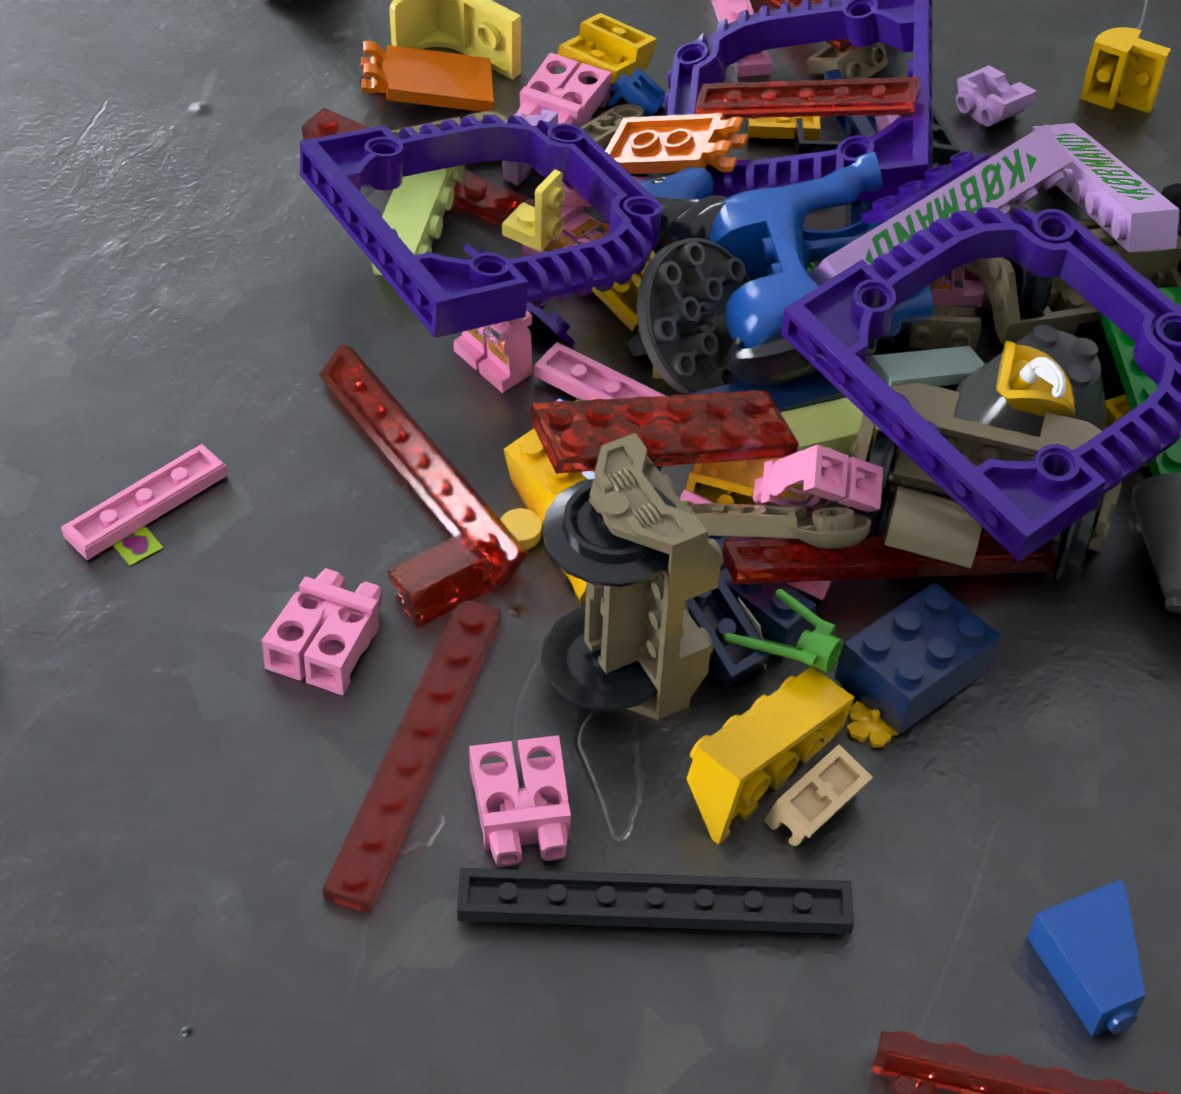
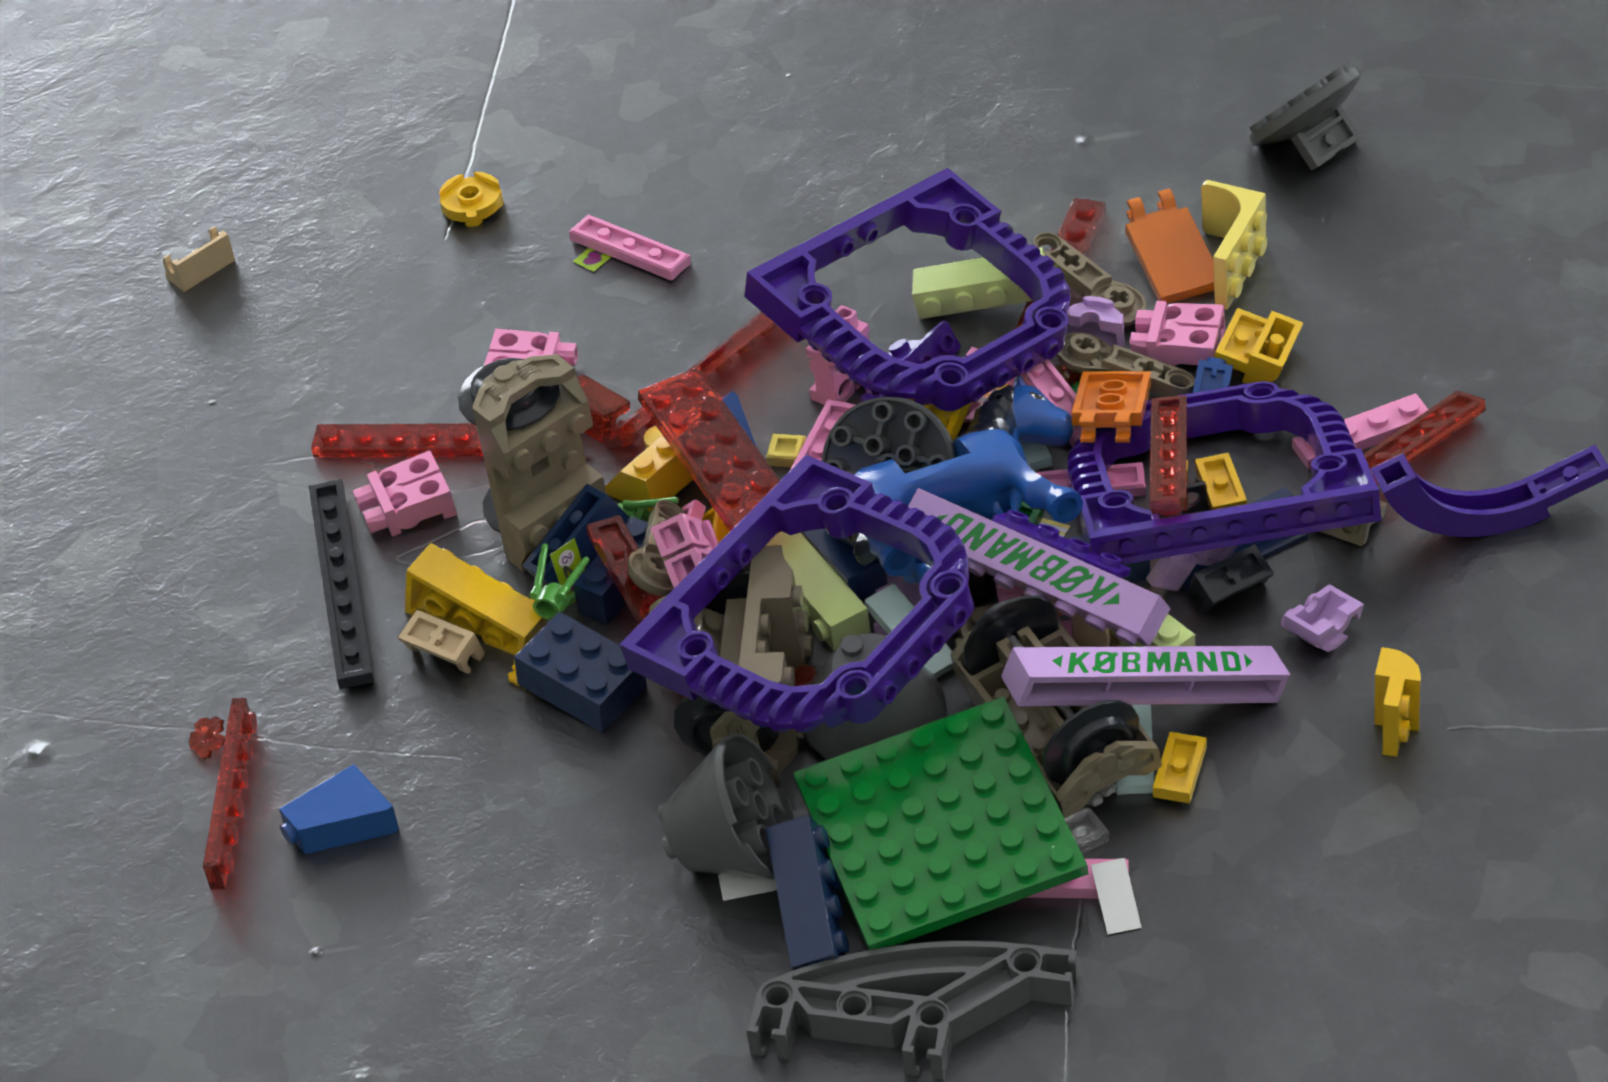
camera: 85 degrees right, 5 degrees down
light yellow bracket [502,170,565,252] -> none
yellow hat [996,340,1075,417] -> none

